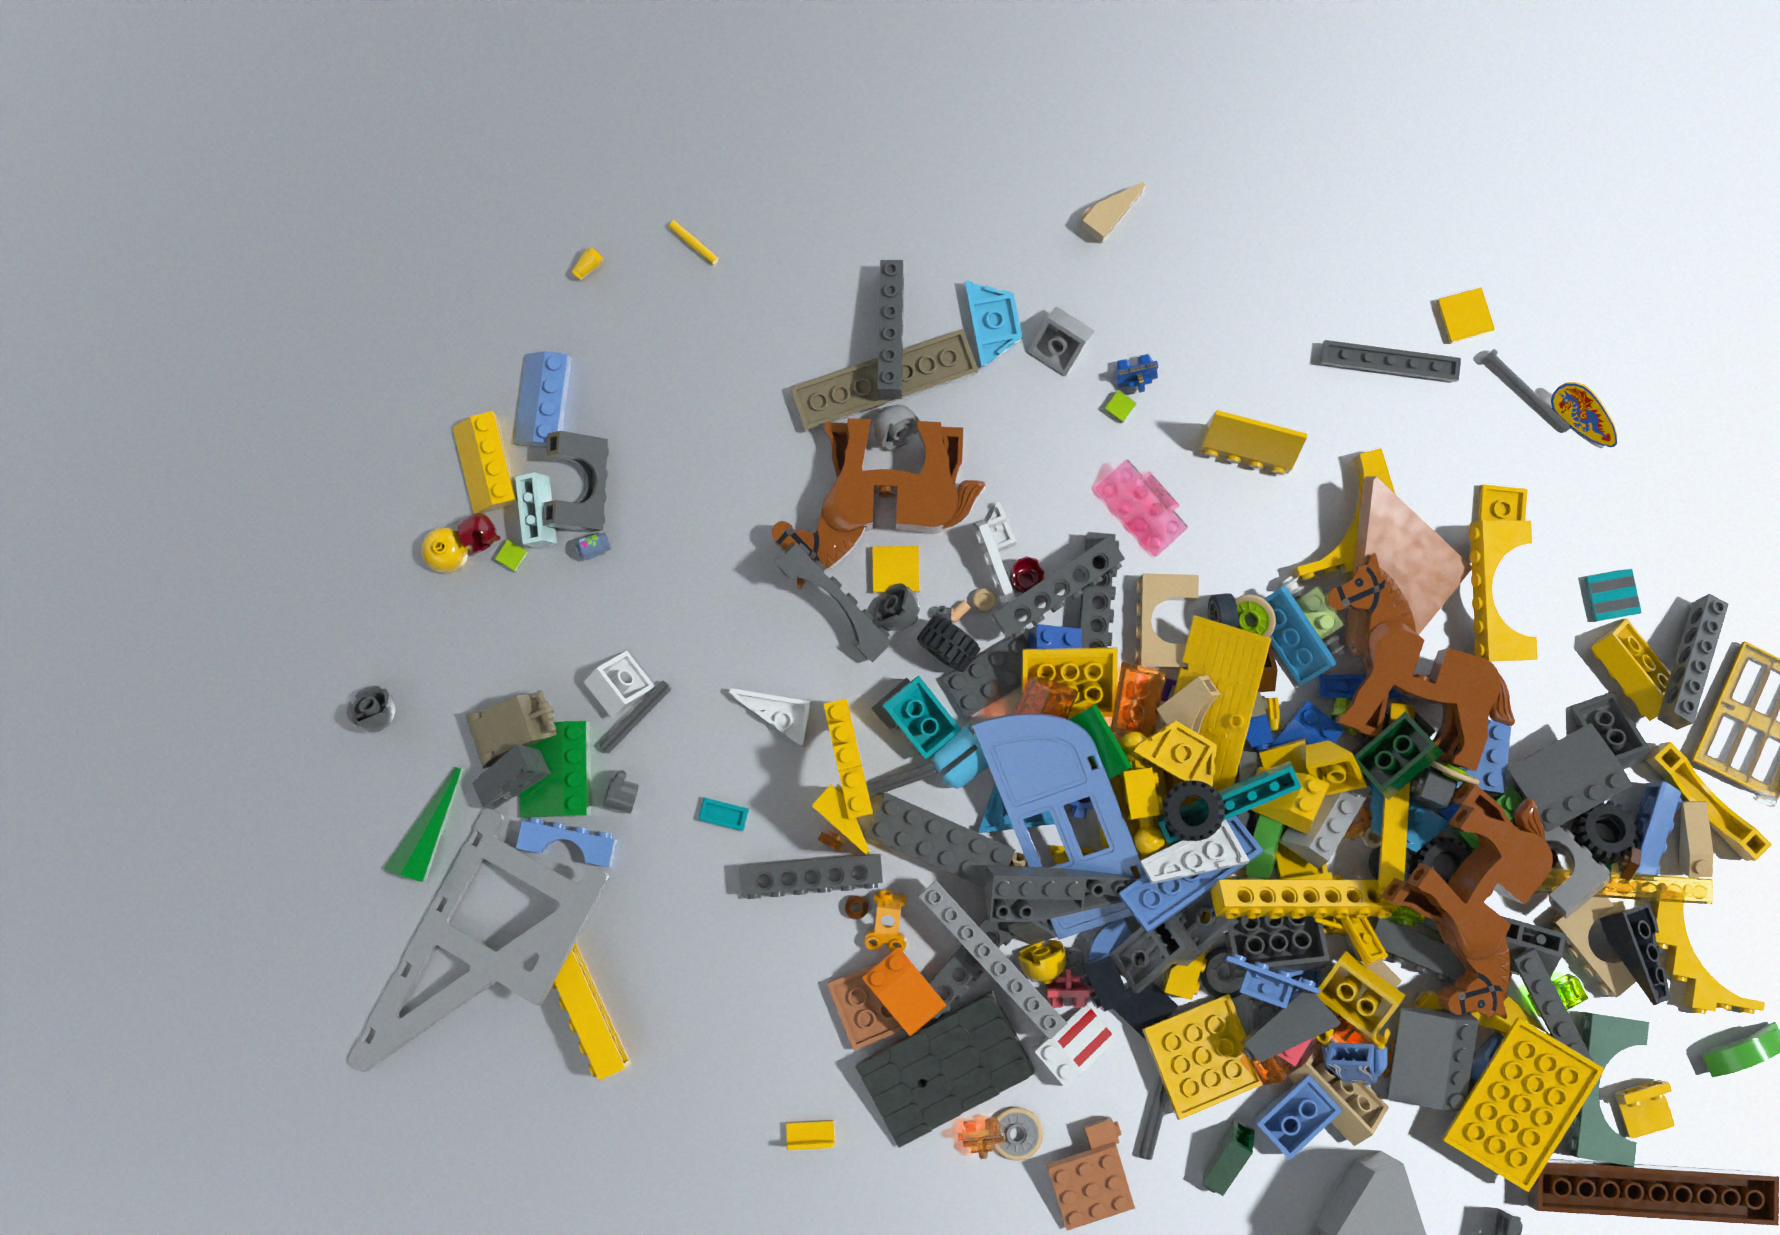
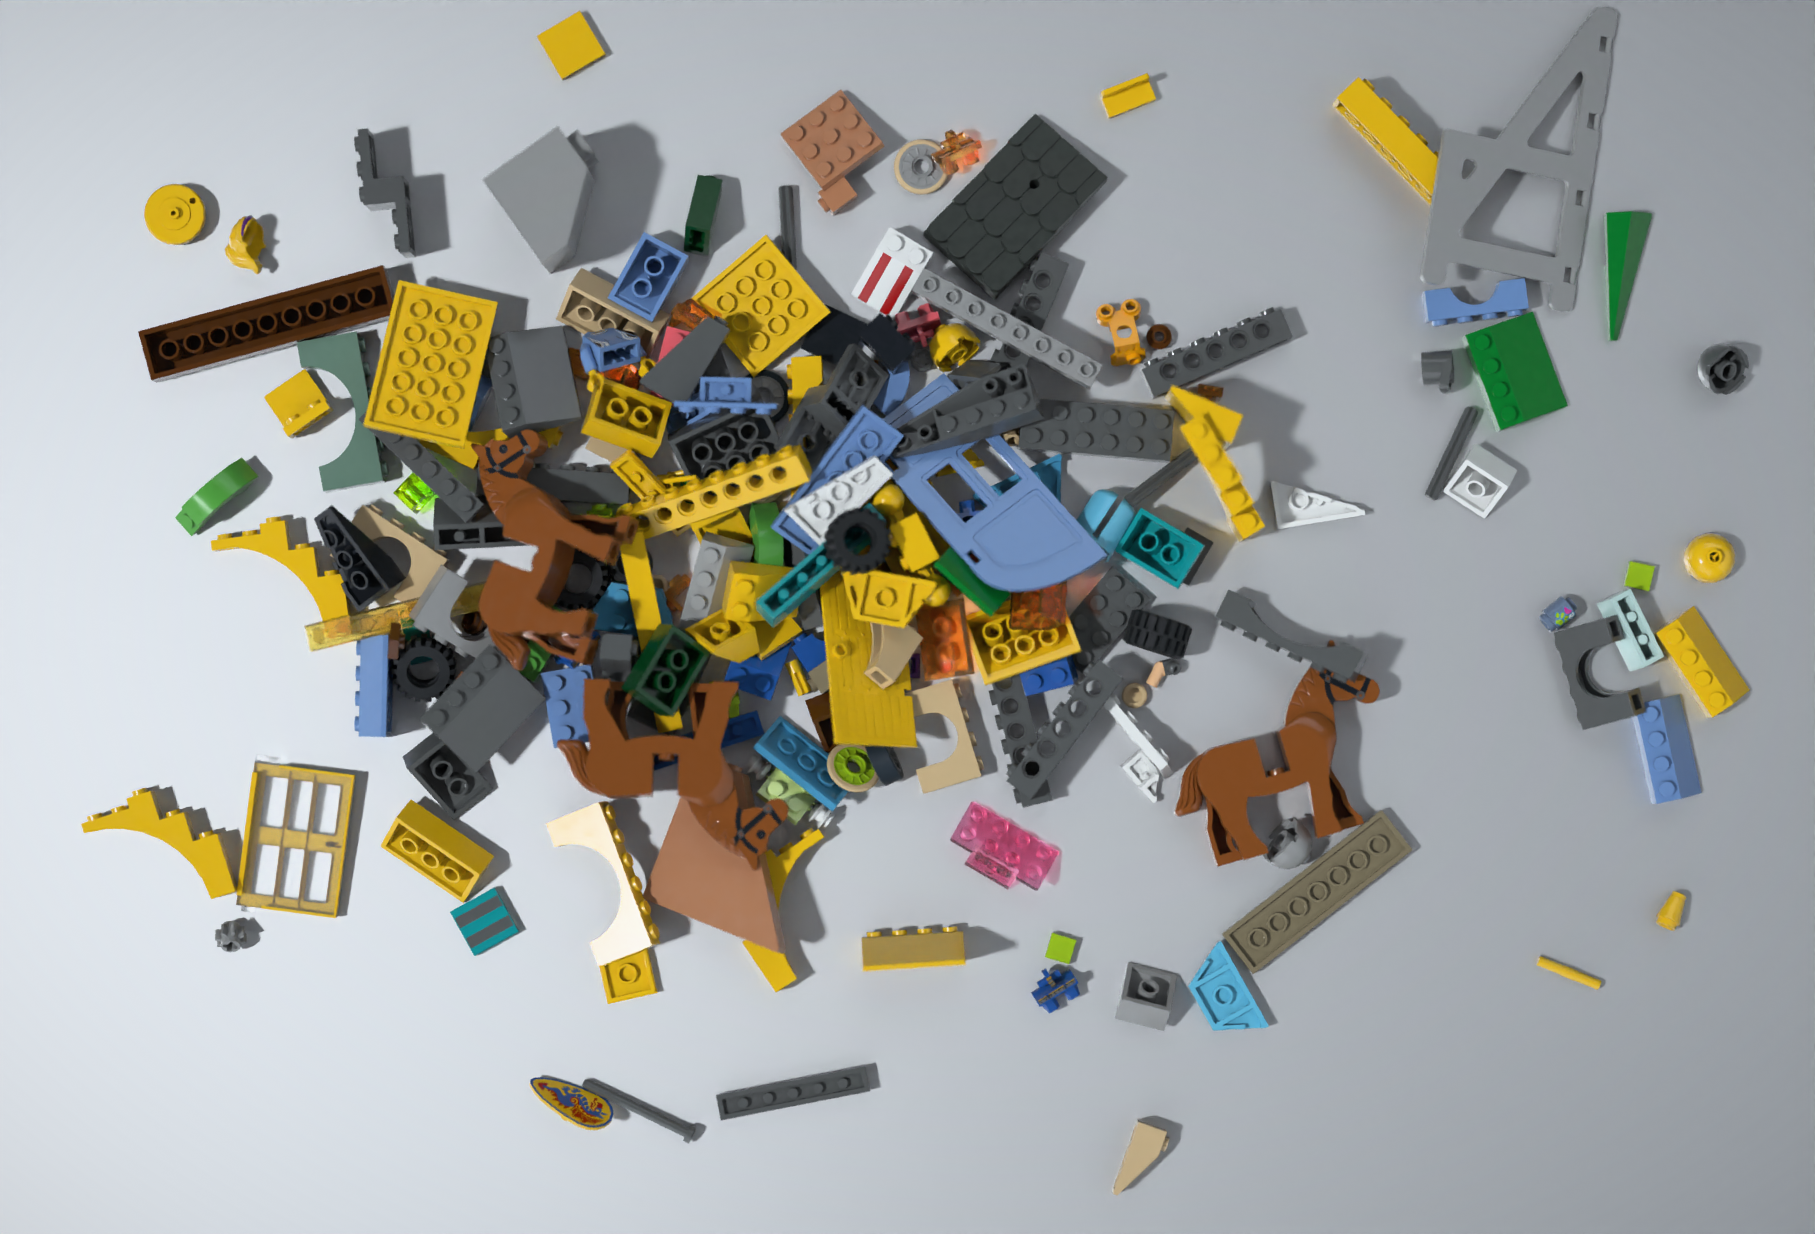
camera: 165 degrees right, 5 degrees up
dark red helmet [456,513,501,557] -> none
dark tan piece [464,690,557,769] -> none
dark grey wedge [472,744,551,810] -> none
teal tile [698,797,749,831] -> none
nougat plate [827,961,904,1051] -> none
orange slope [862,947,947,1037] -> none
yellow tile [872,545,920,593] -> none
dark grey cylinder [874,583,920,631] -> none
dark grey brick [878,260,904,399] -> none
dark red hair [1009,556,1044,594] -> none
wheel [1430,760,1480,785] -> none
yellow tile [1436,287,1495,344] -> none
yellow arch [1646,741,1773,861] -> none
dark grey brick [1657,593,1729,730] -> none
tan slope [1679,801,1714,878] -> none

